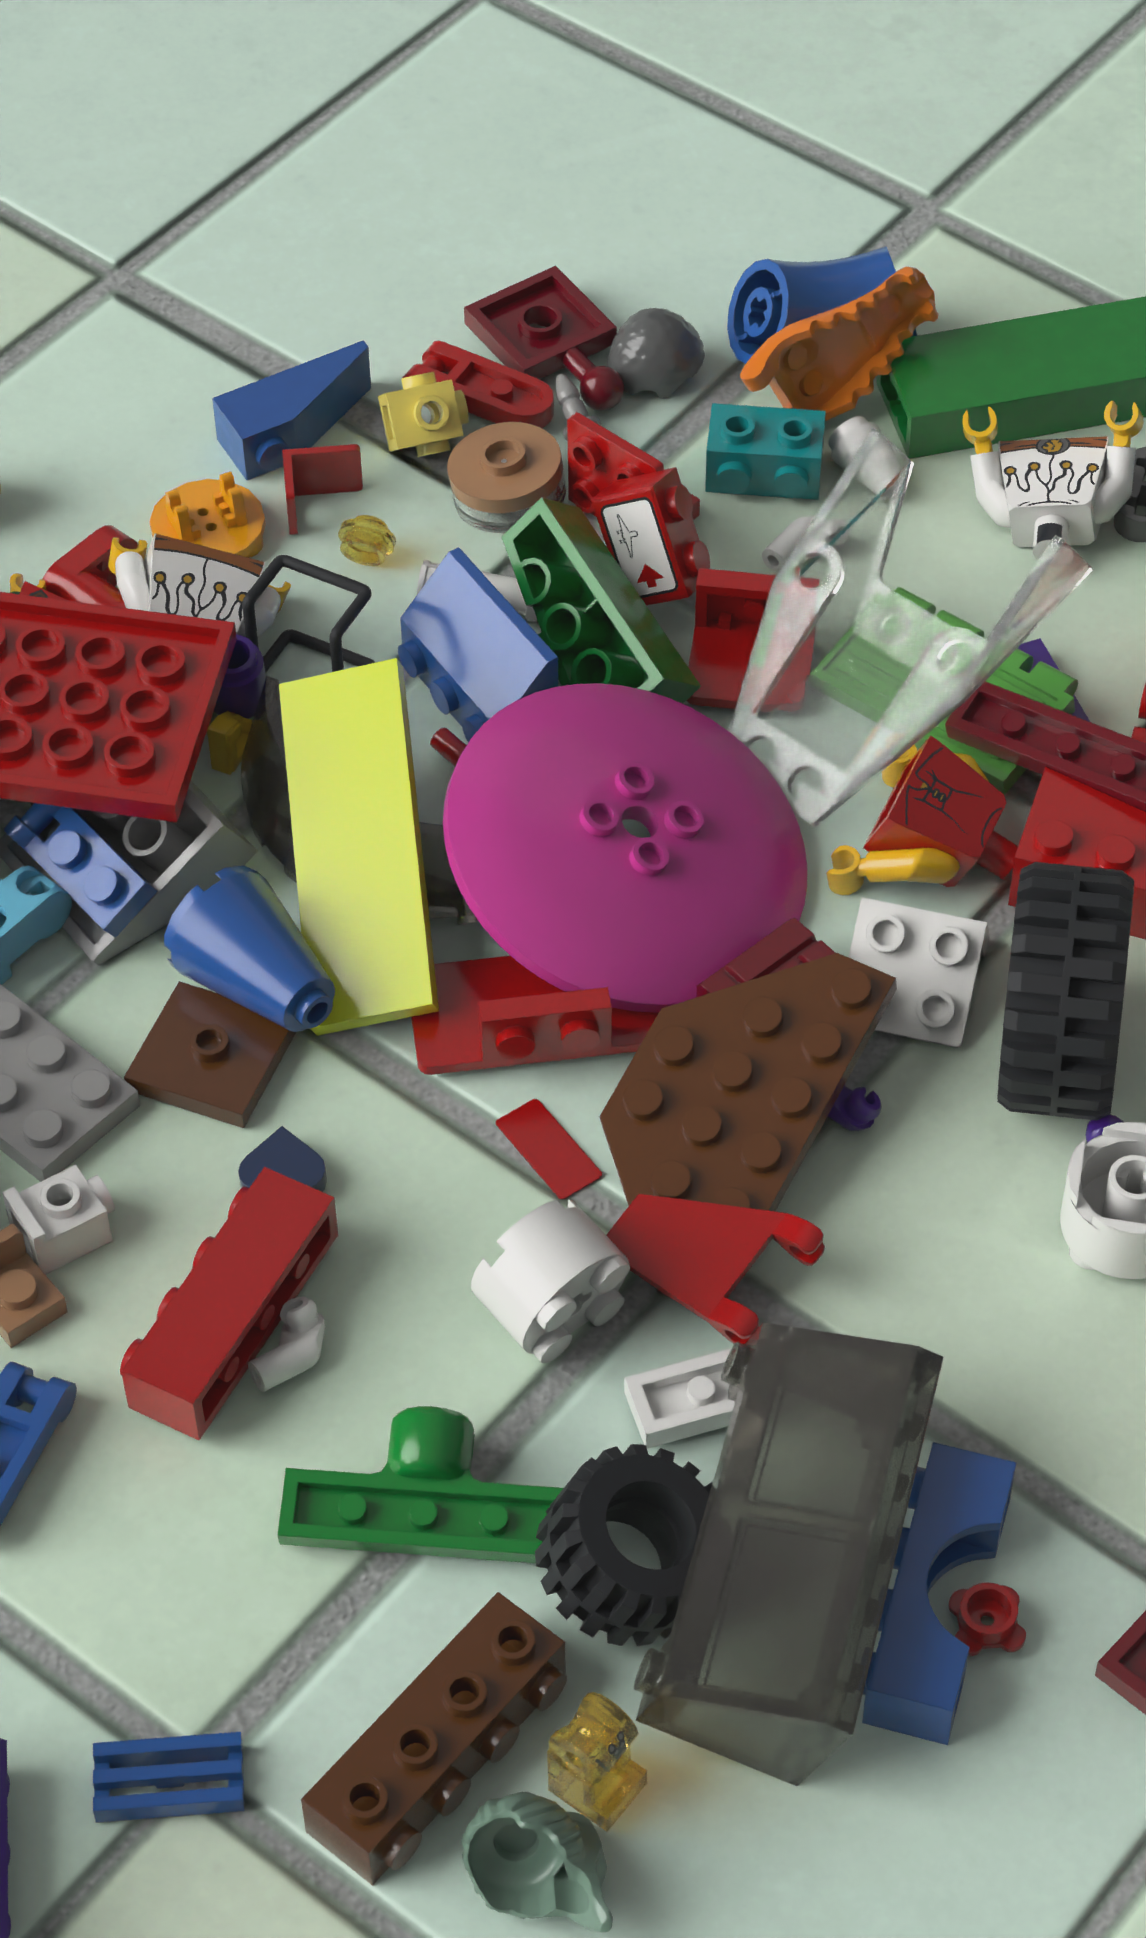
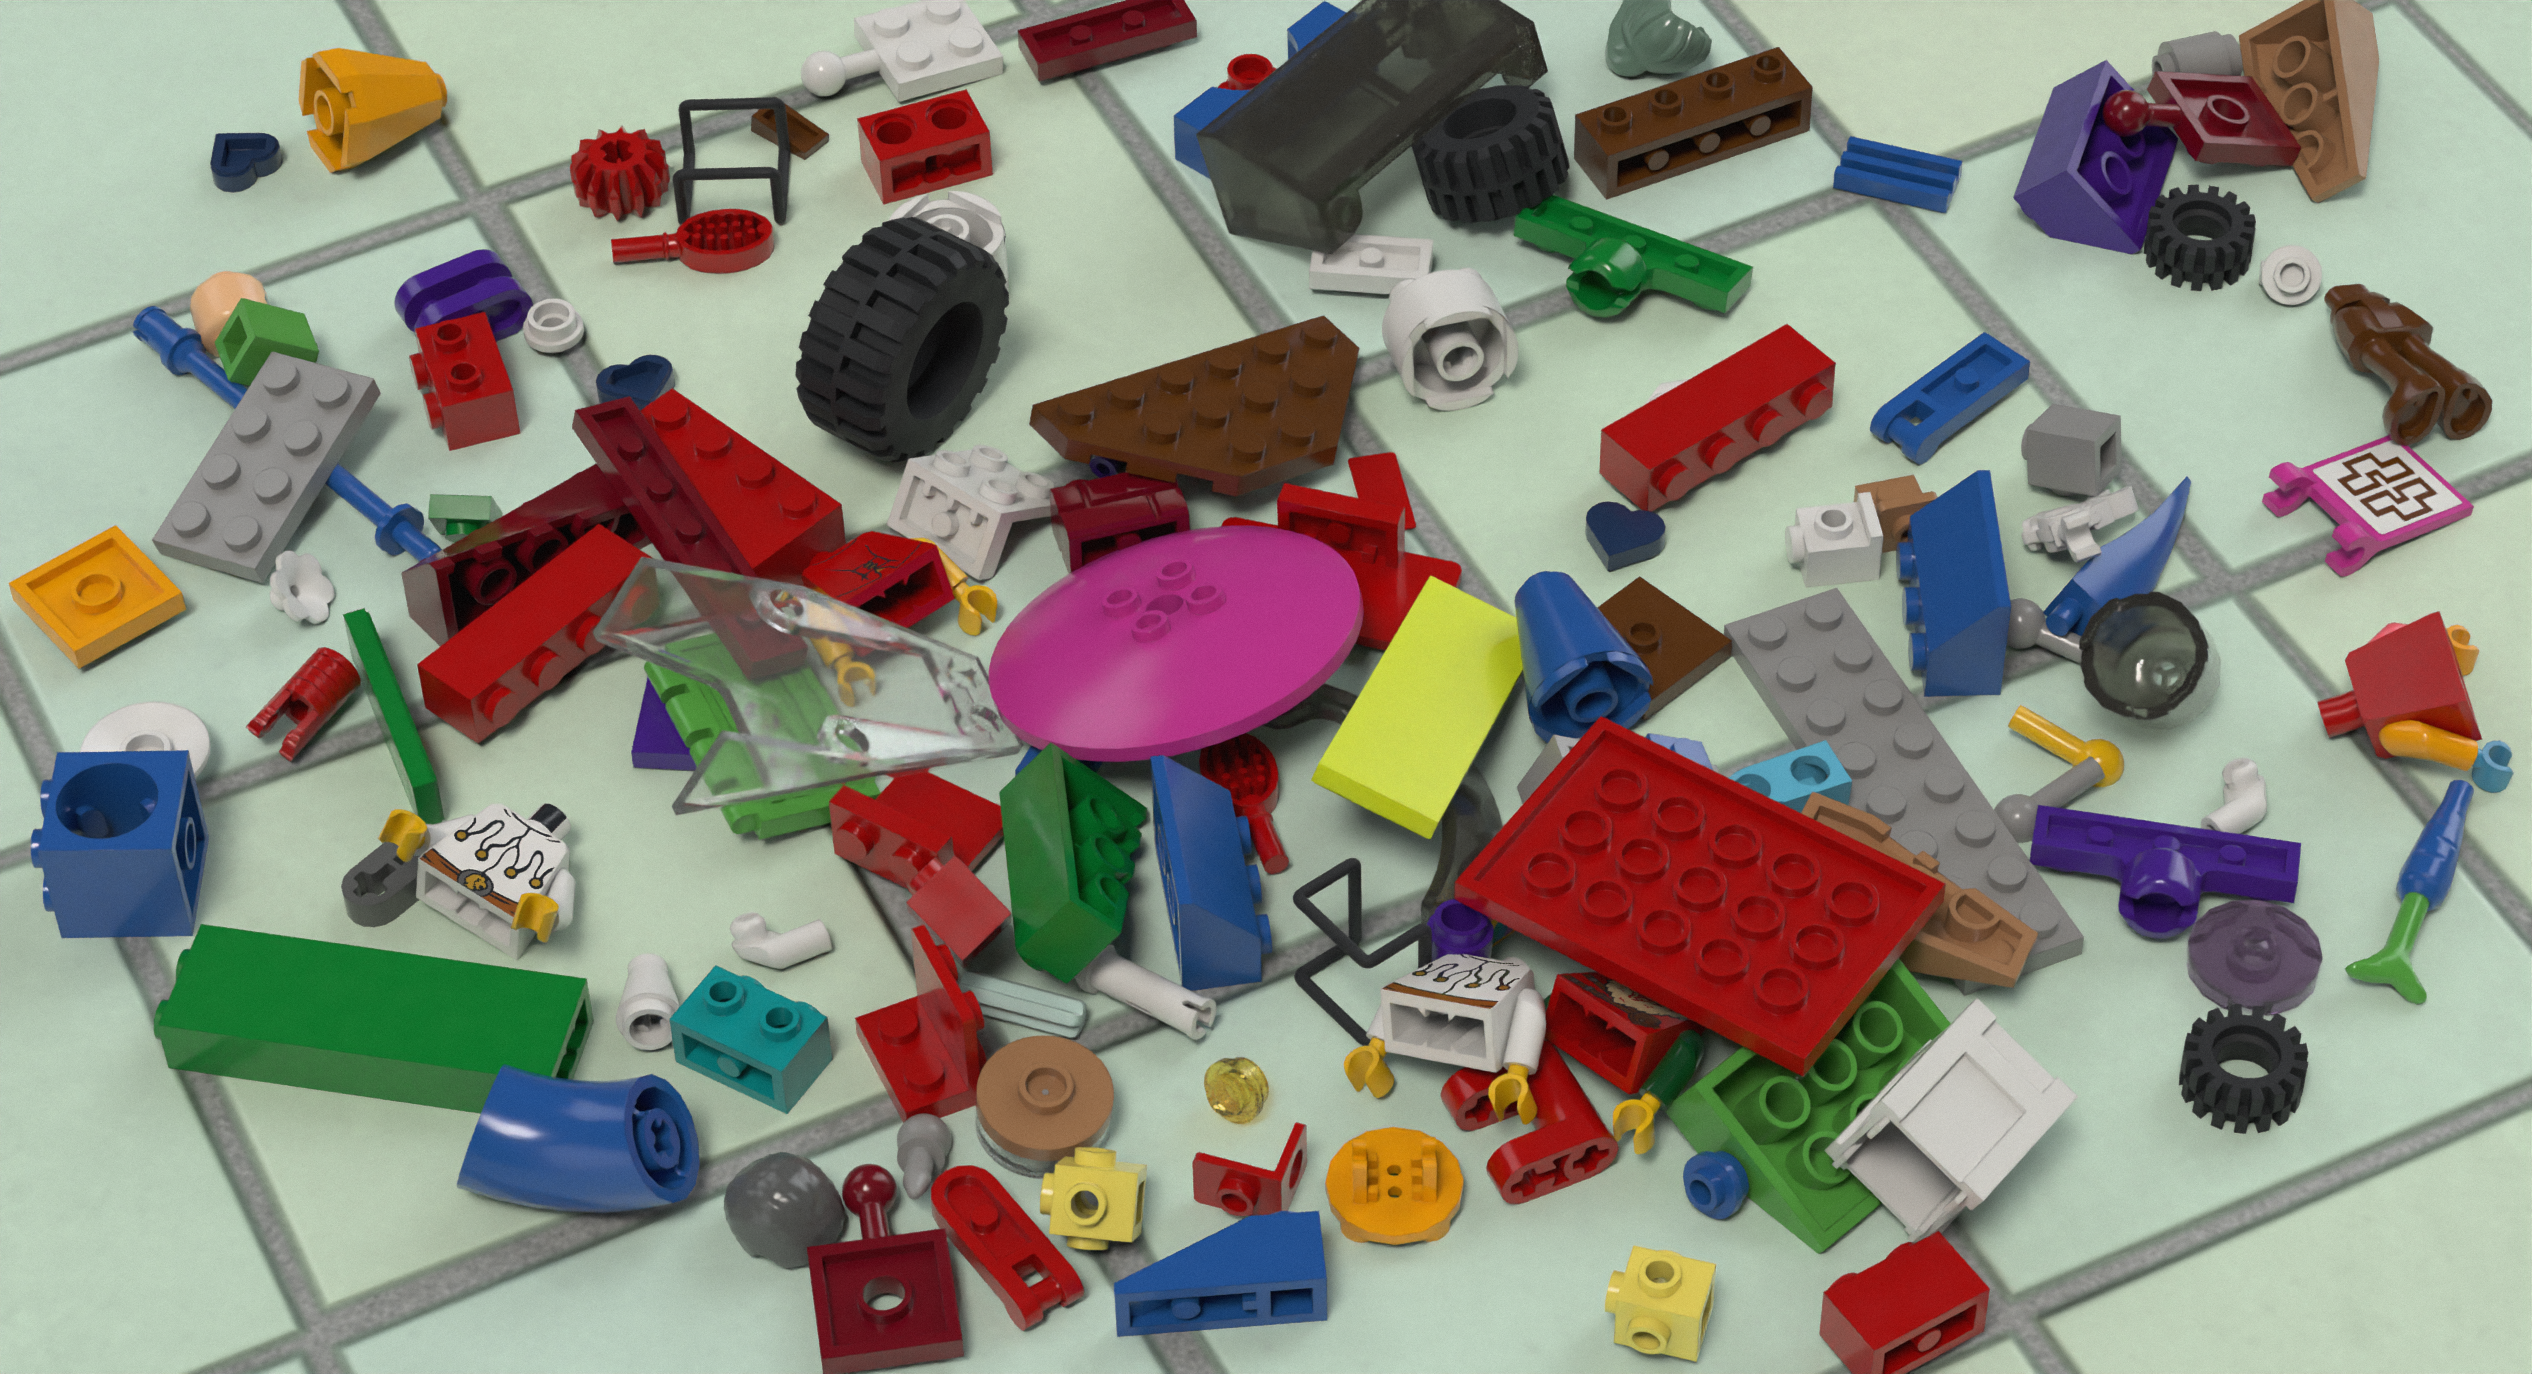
camera: 155 degrees left, 5 degrees down
clear yellow leg [547,1692,647,1832] -> none
red flag [606,1194,825,1346] -> none
orange animal [740,267,939,421] -> none

